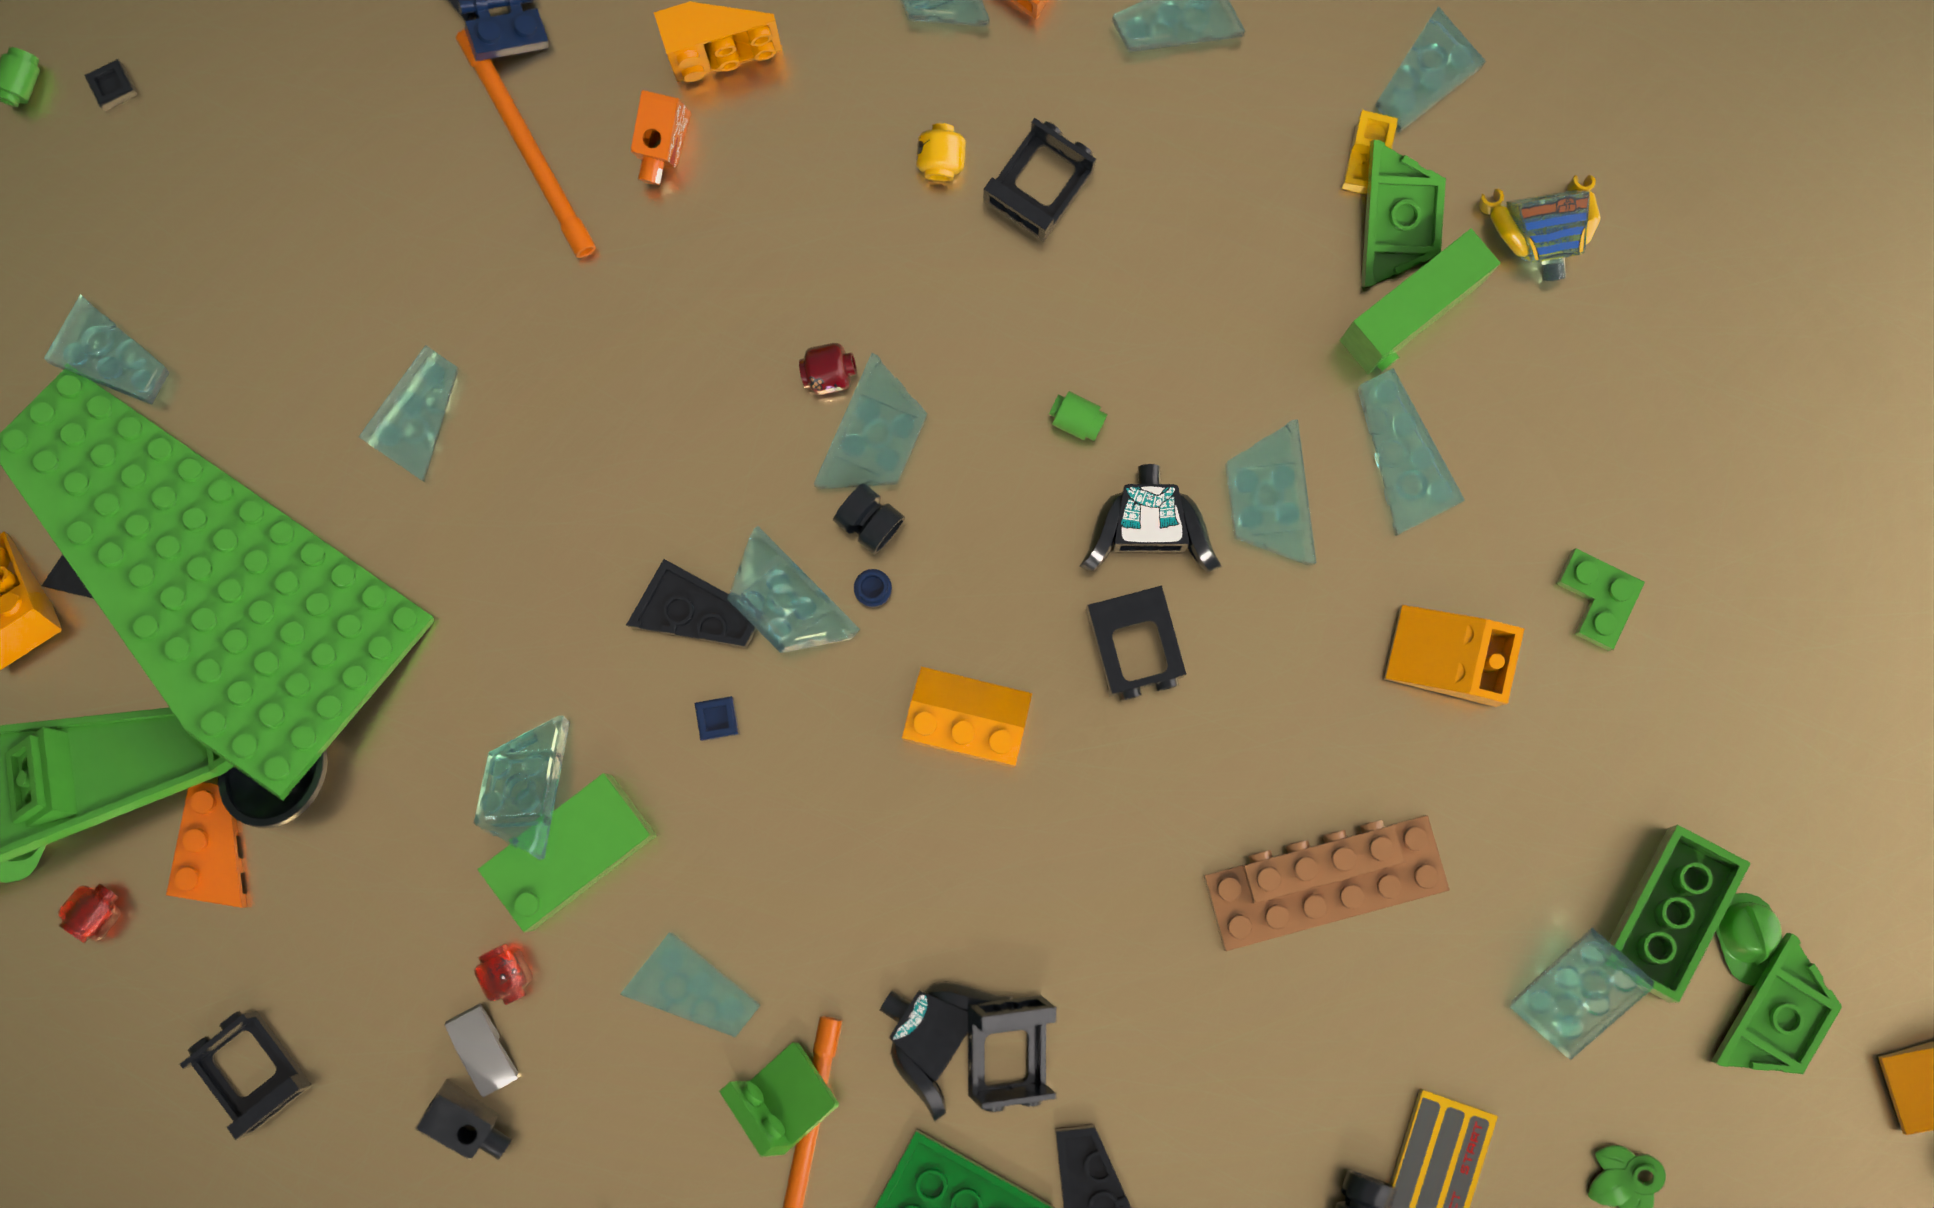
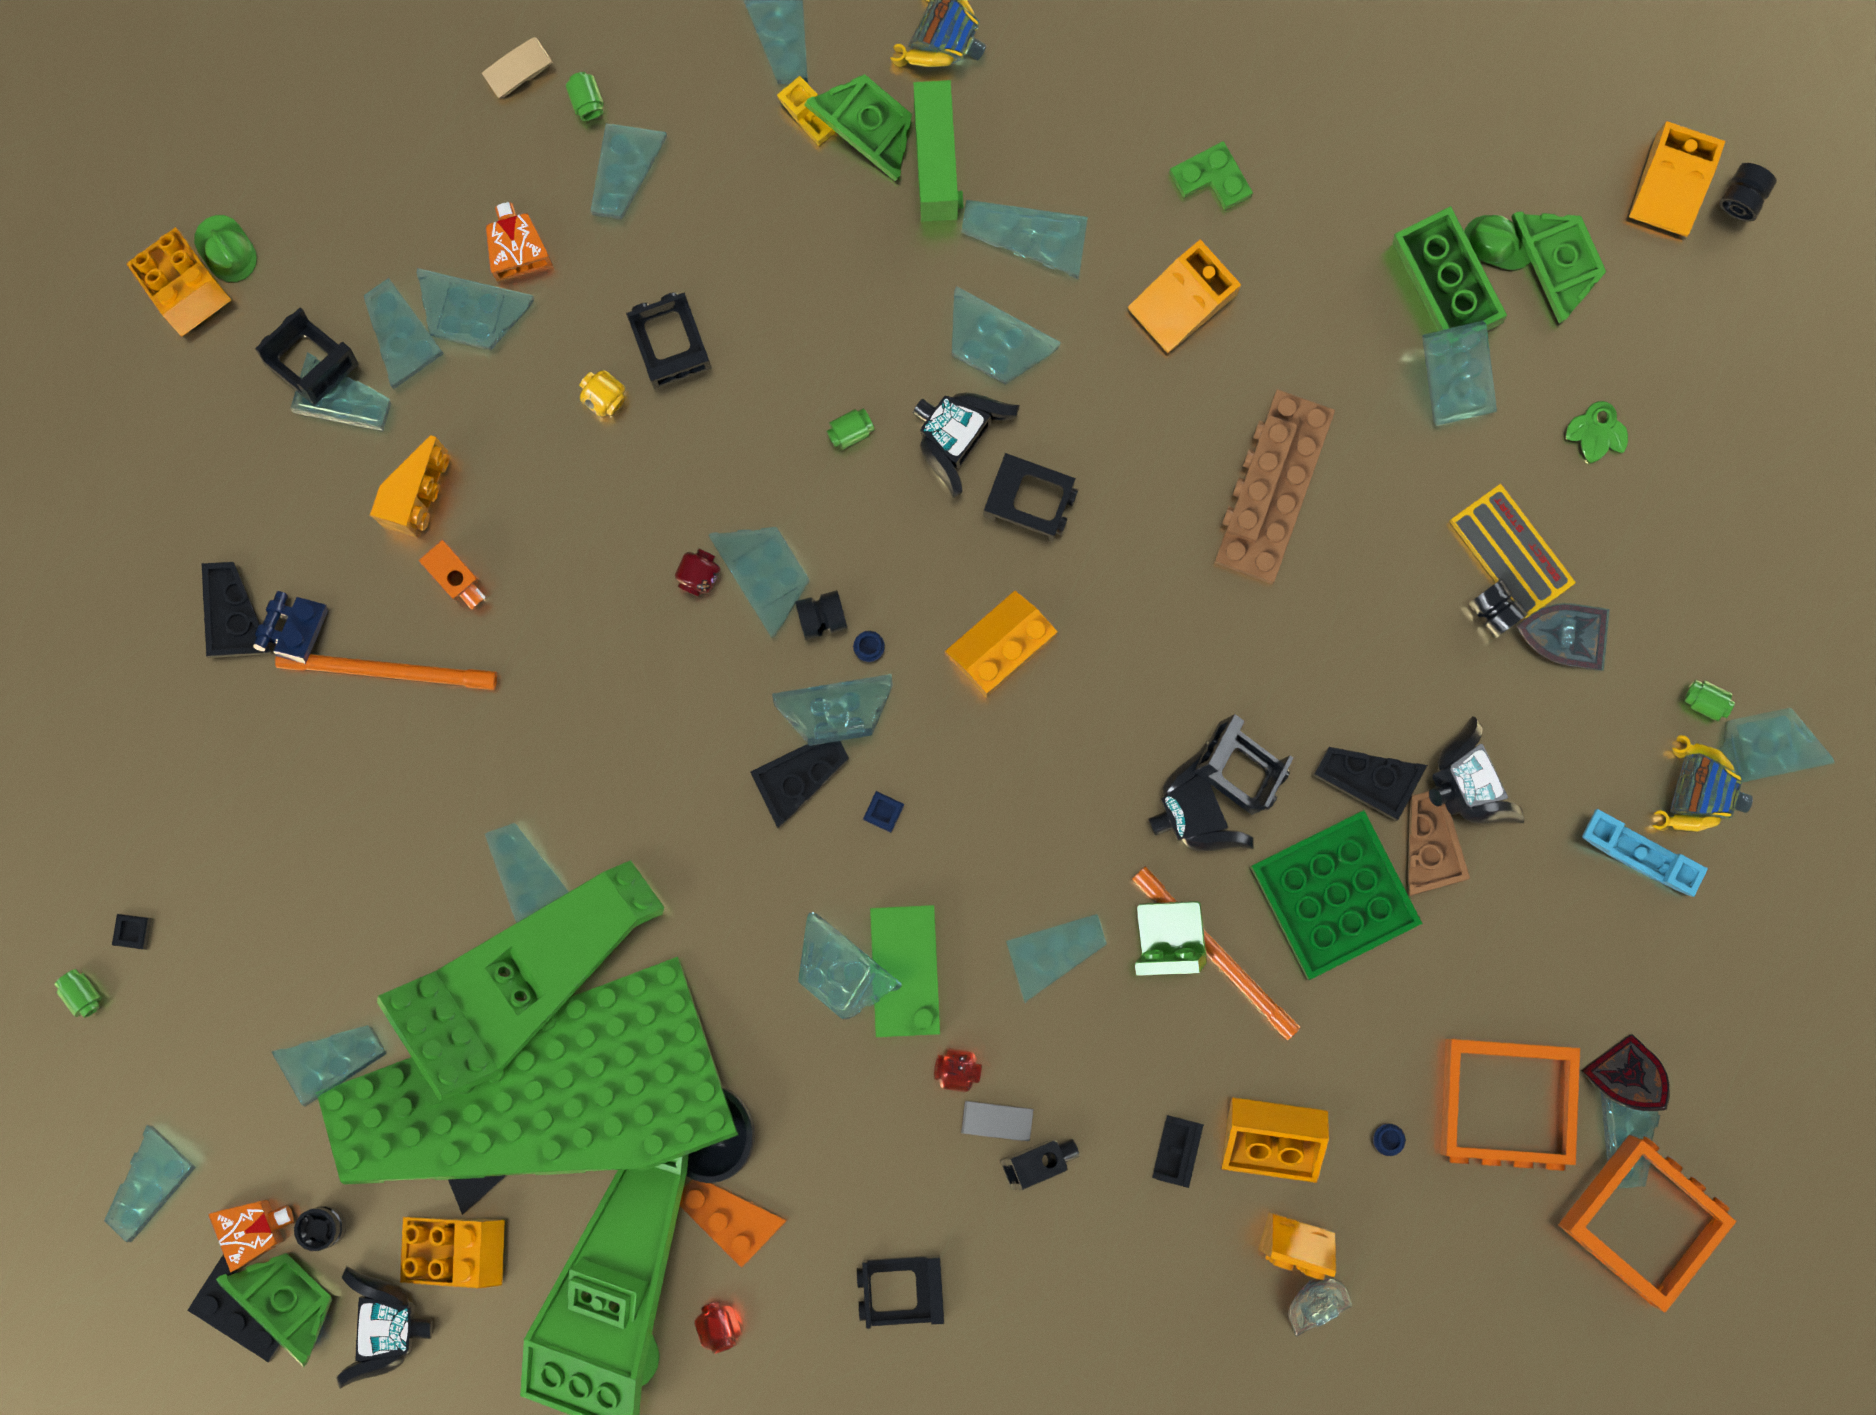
camera: 55 degrees left, 0 degrees up
none -> bright green wing [377,860,664,1102]

